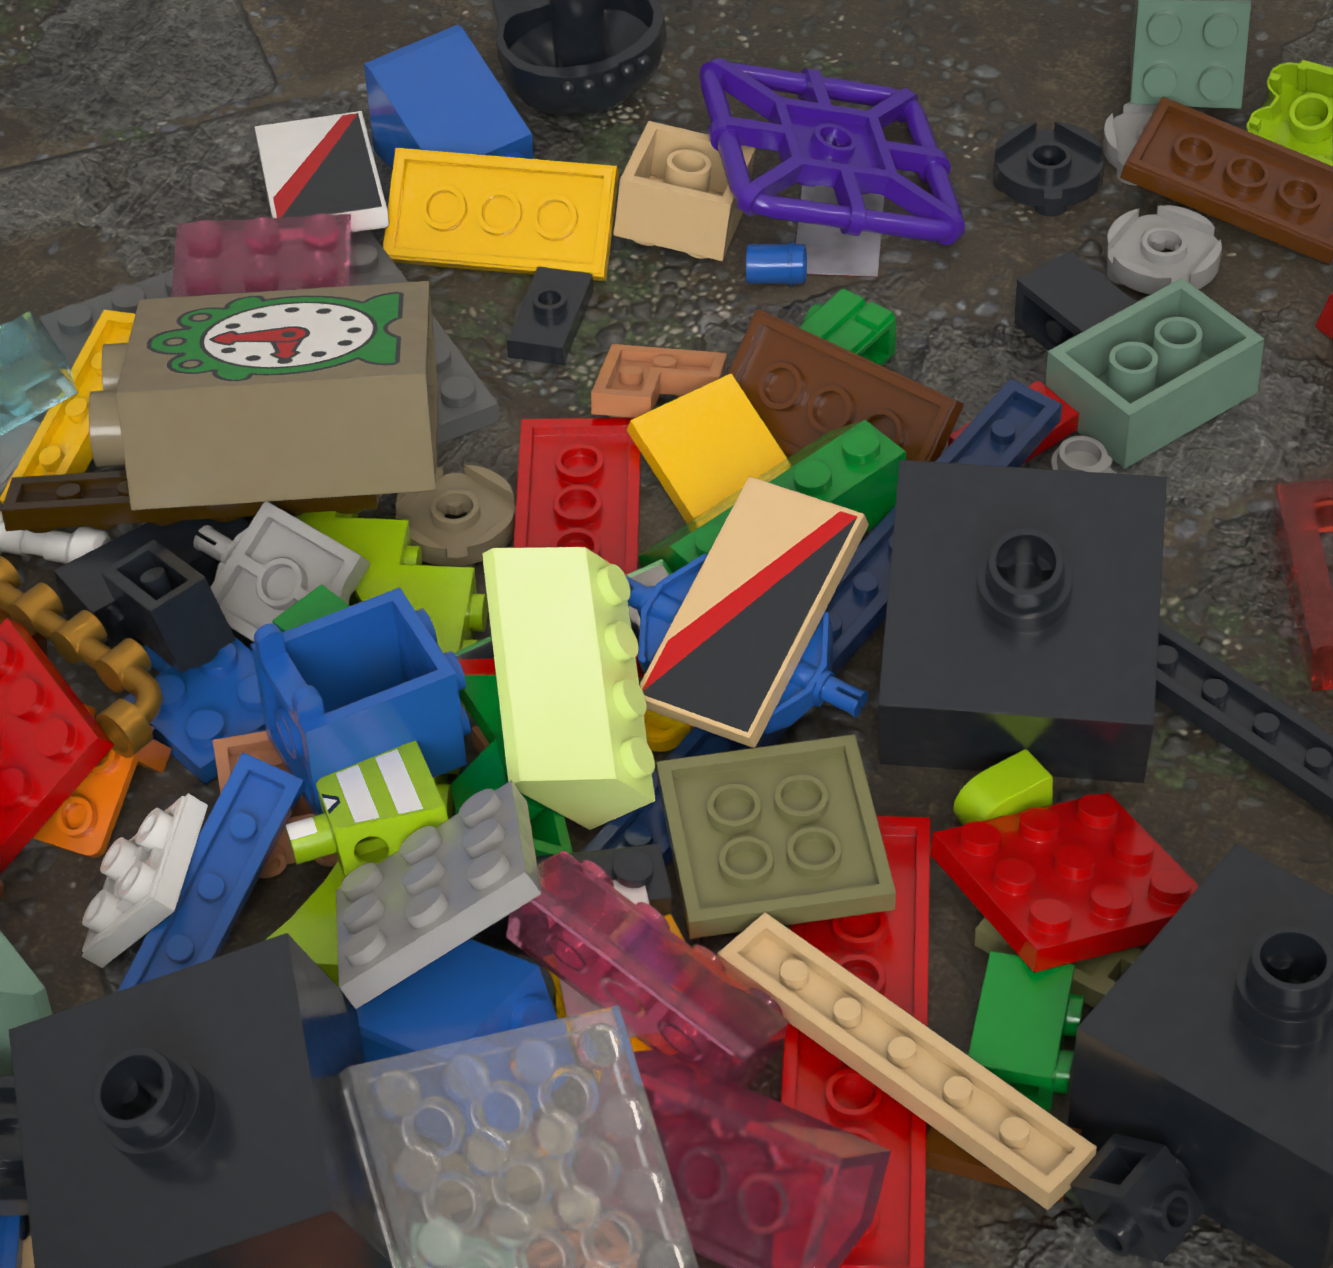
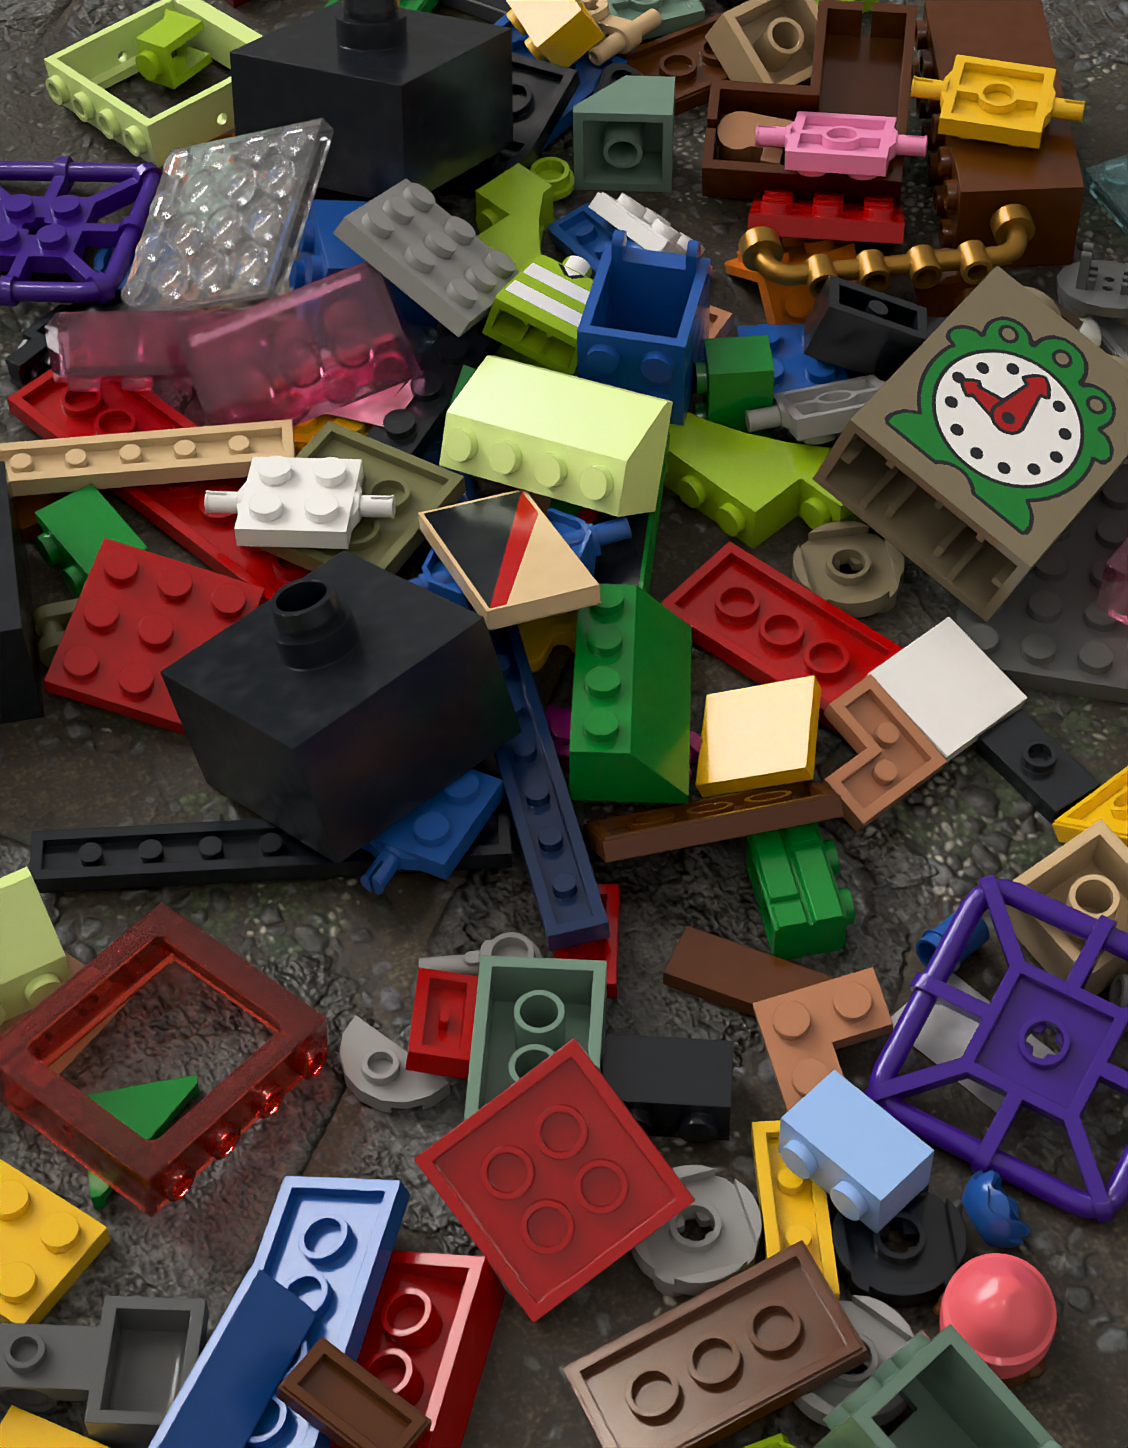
camera: 130 degrees right, 5 degrees up
none -> white plate [204,456,396,549]
none -> light grey plate [339,1015,451,1113]
none -> red plate [405,967,478,1079]
none -> red plate [414,1038,695,1323]
none -> reddish brown tile [663,926,835,1018]
none -> yellow plate [751,1120,840,1301]
none -> nougat plate [752,967,893,1112]
none -> light blue brick [778,1070,934,1234]
none -> white tile [867,617,1028,762]
none -> coral hair [933,1253,1060,1389]
none -> blue plate [961,1169,1031,1248]

